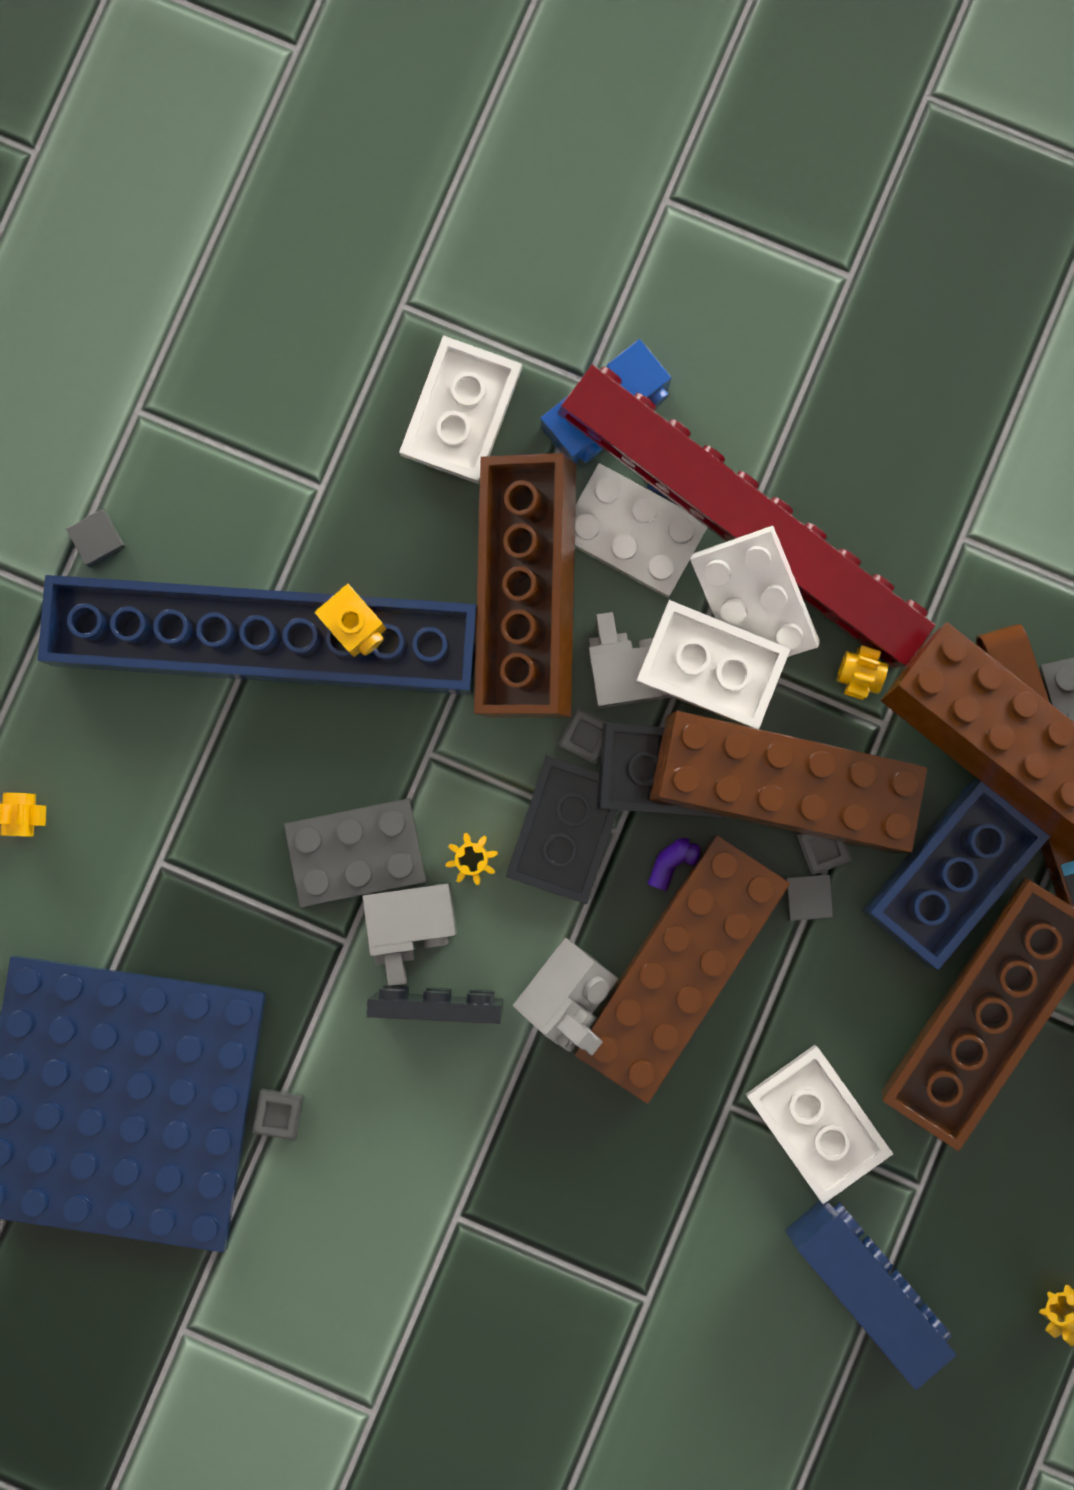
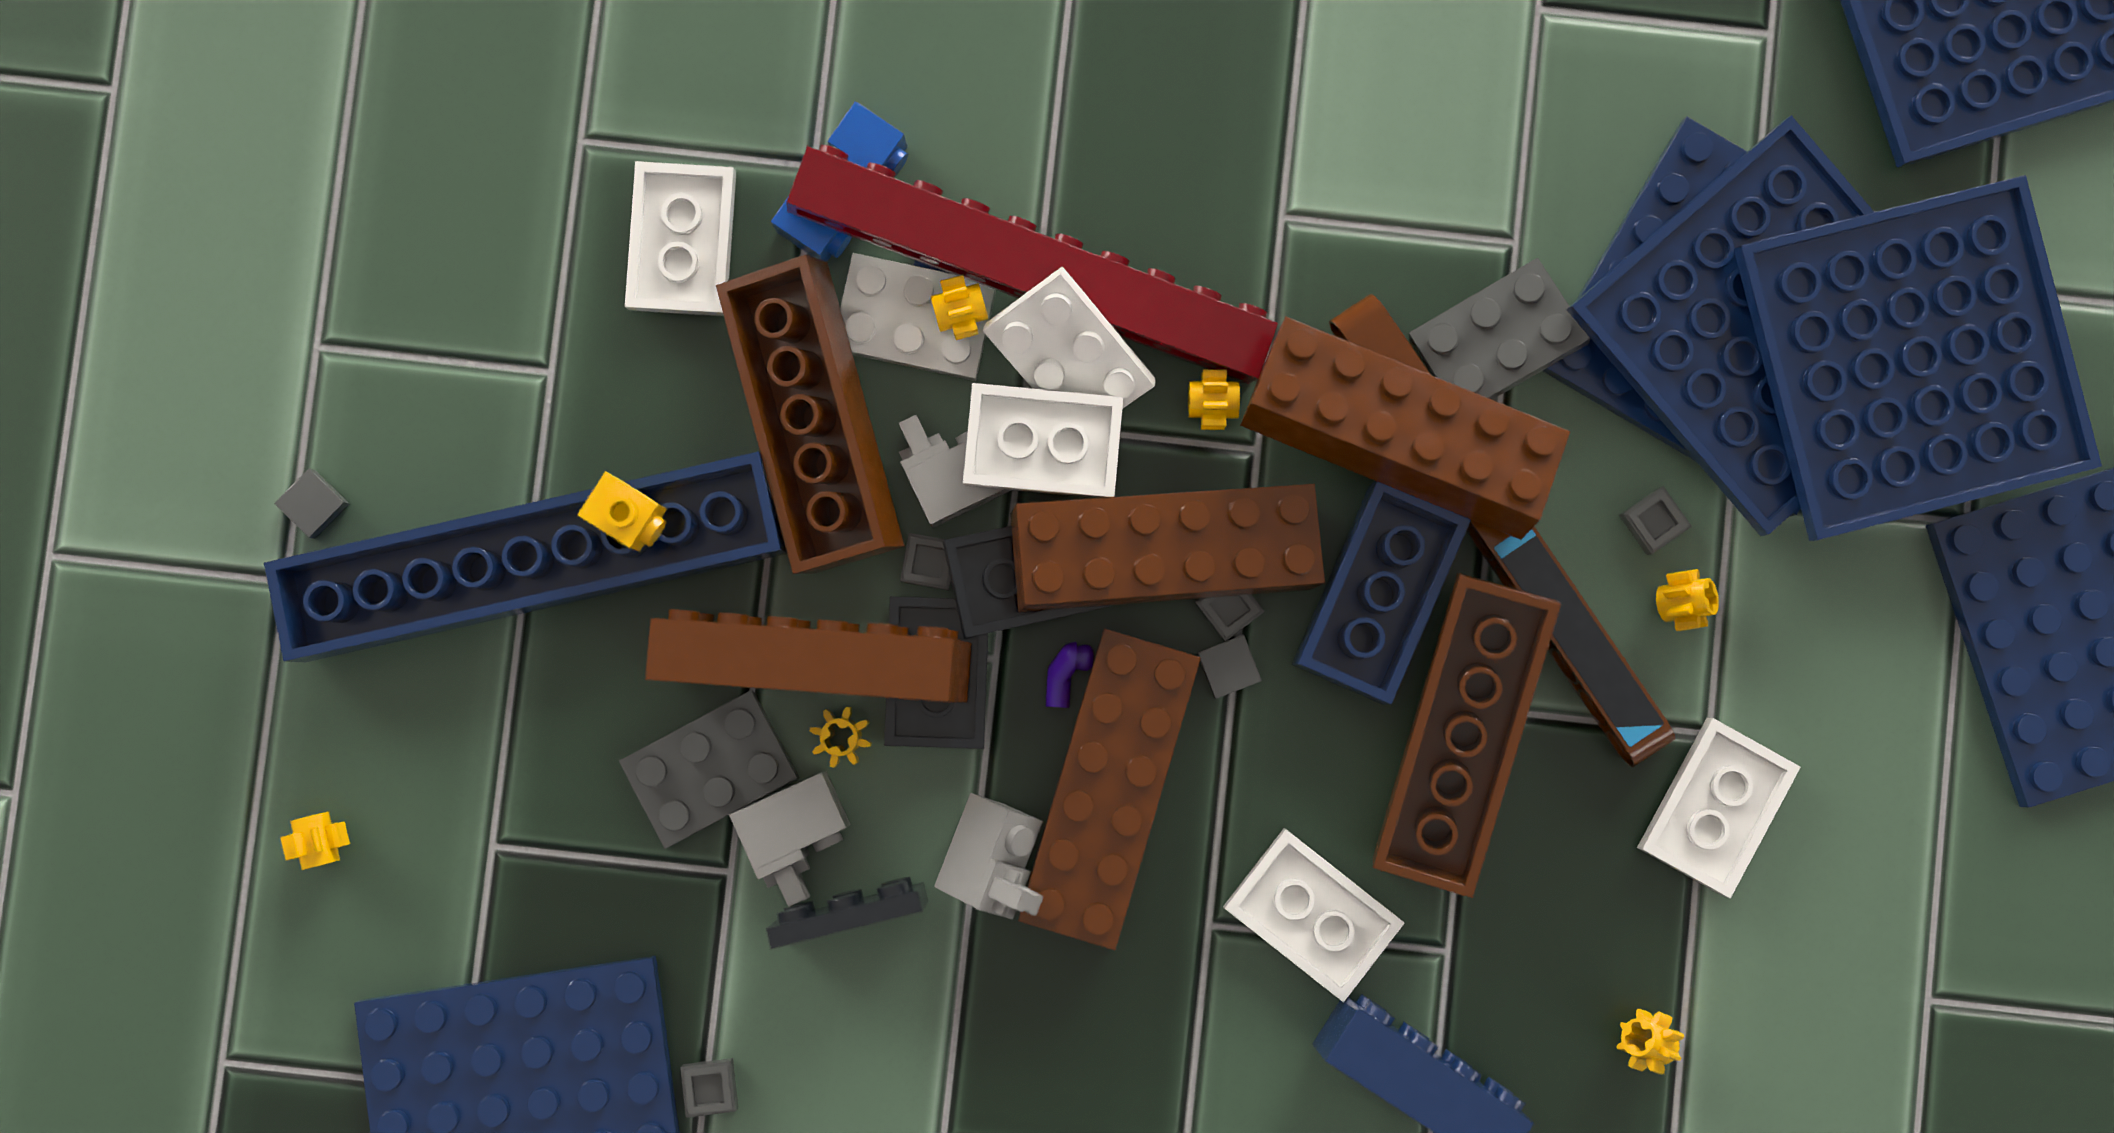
camera: 25 degrees left, 0 degrees up
none -> reddish brown brick [645,609,972,703]
none -> yellow gear [931,275,988,340]

